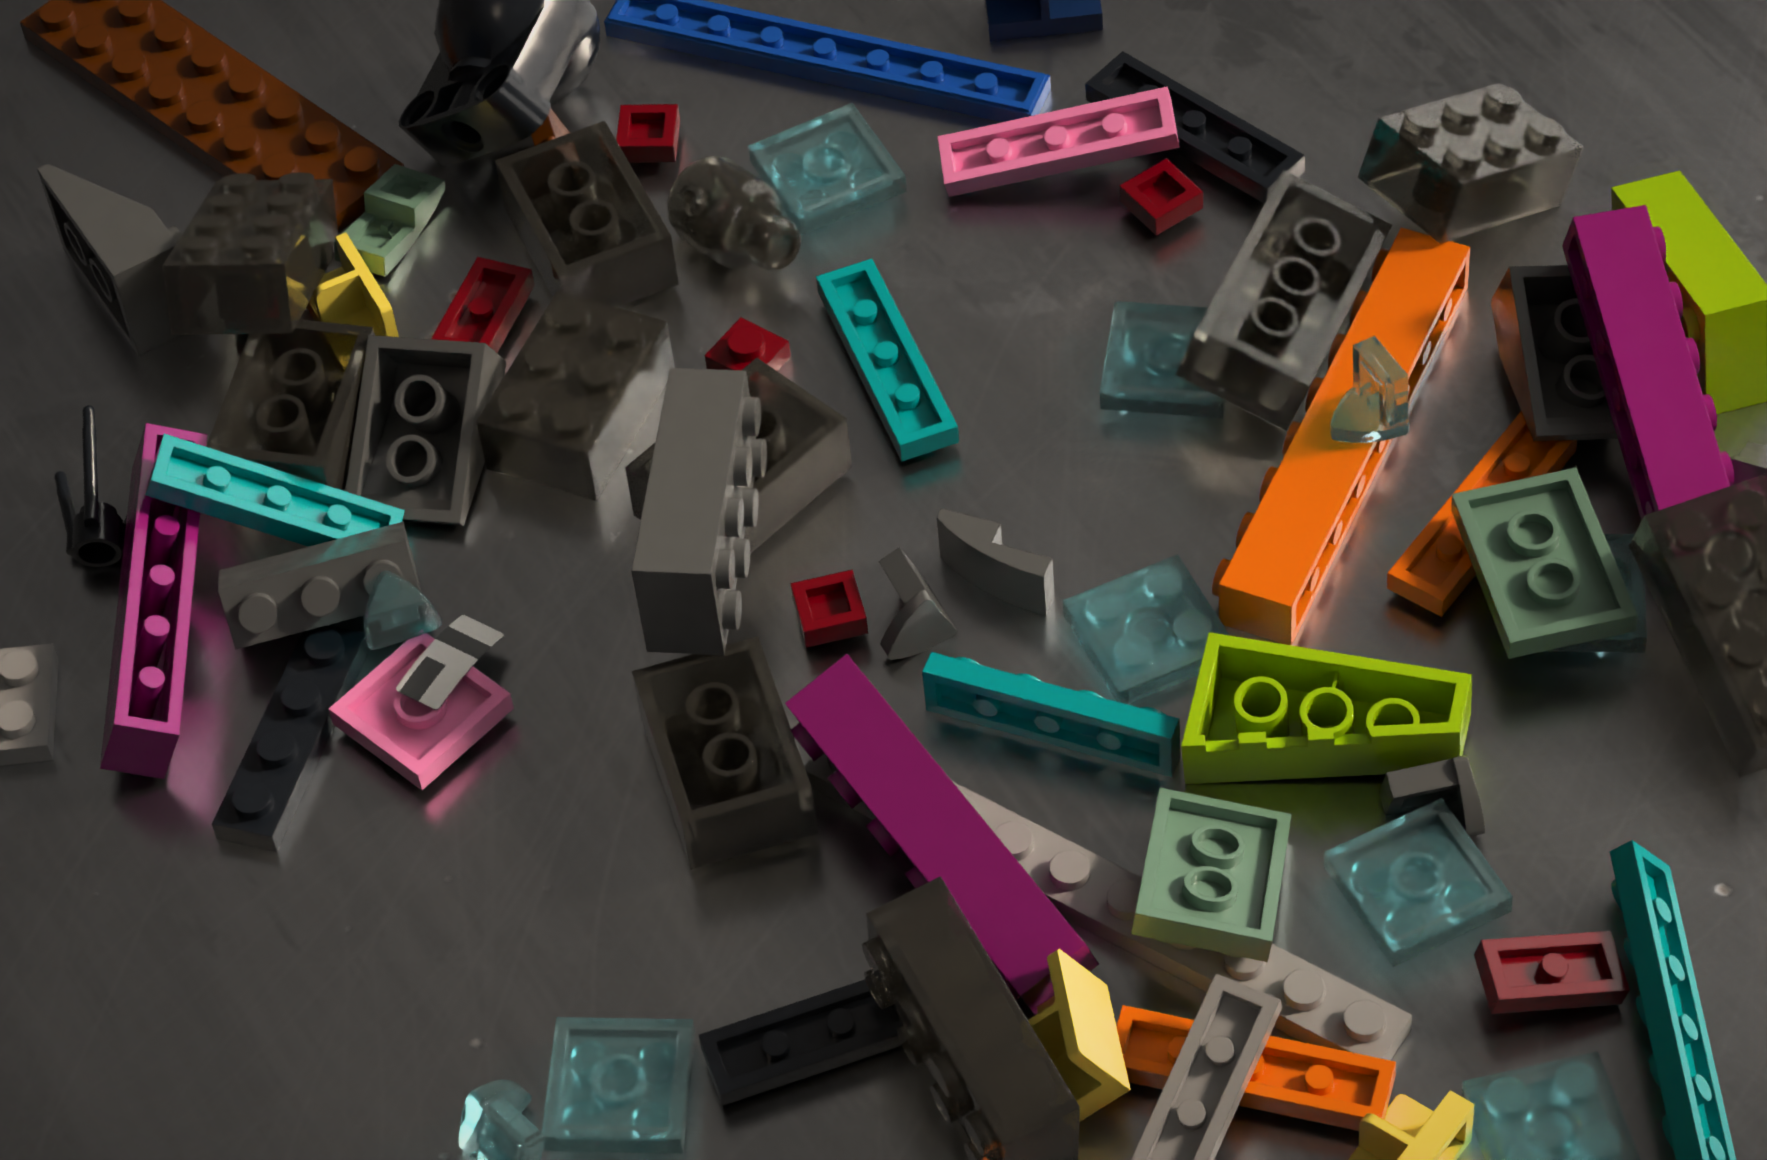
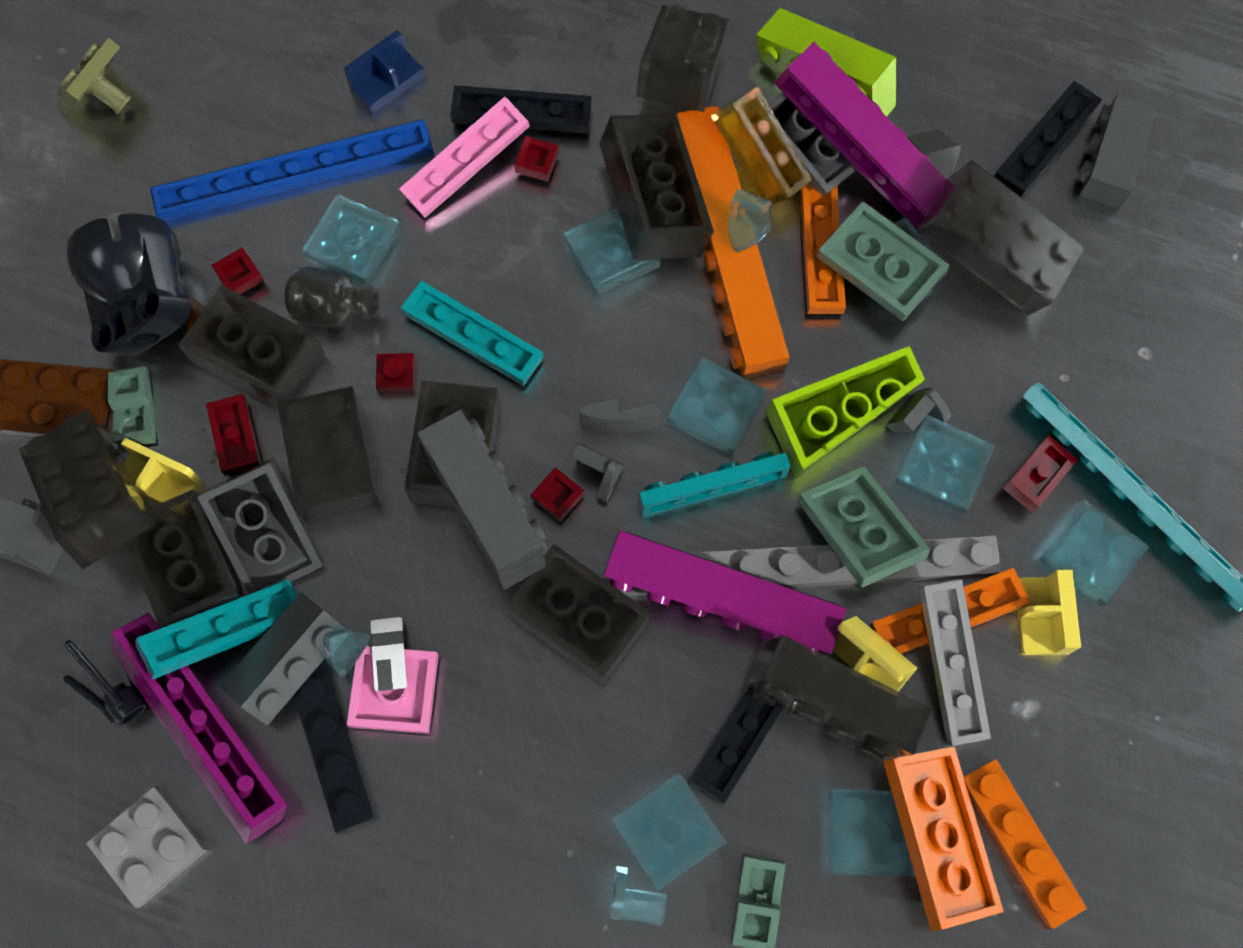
camera: 45 degrees left, 20 degrees up
none -> clear yellow brick [711,86,813,207]

